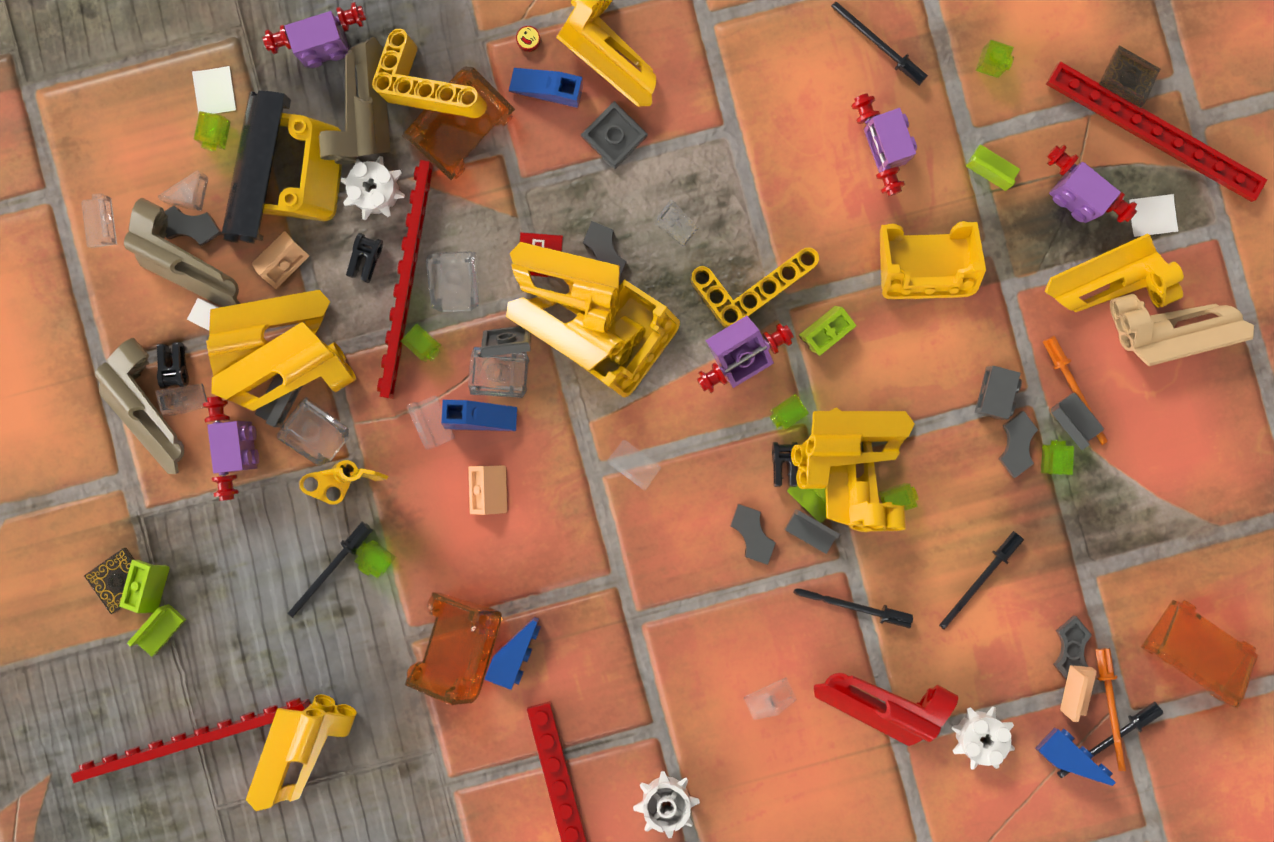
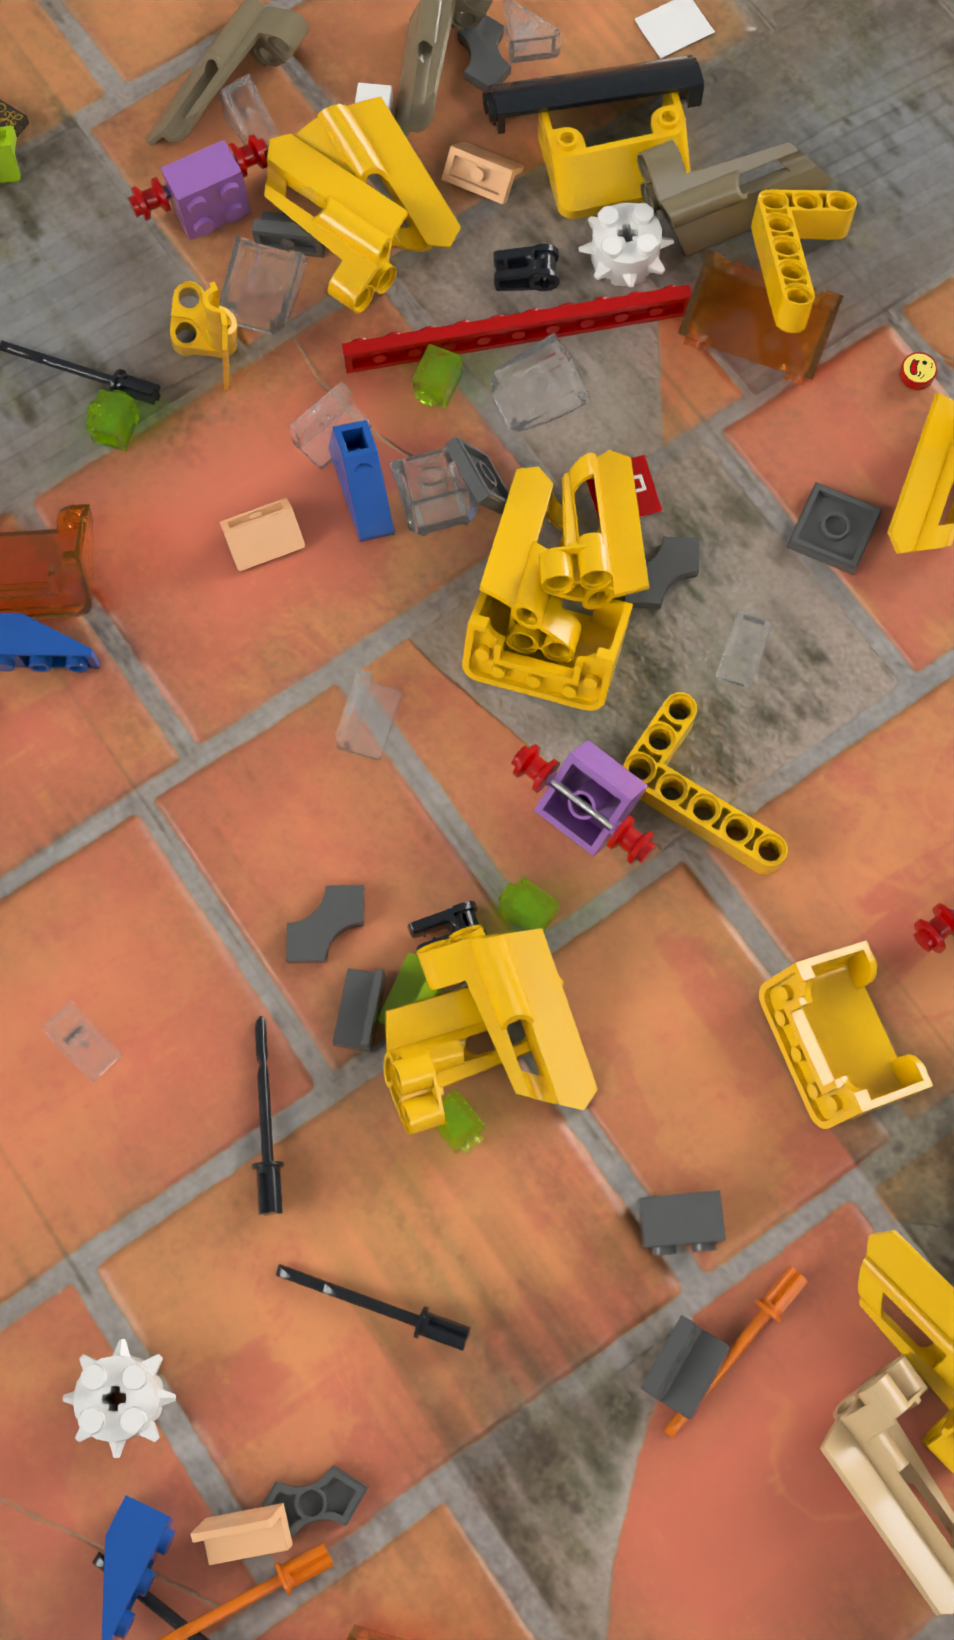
camera: 75 degrees right, 15 degrees down
black piece [157,342,188,389] -> none
clear neon green brick [194,111,231,151] -> none
medium lavender brick [262,2,366,68] -> none
blue slope [509,68,583,108] -> none
lime hinge [799,306,856,356] -> none
red panel [814,673,959,746] -> none
dark grey tile [999,411,1038,478] -> none
clear neon green brick [1041,440,1074,475] -> none

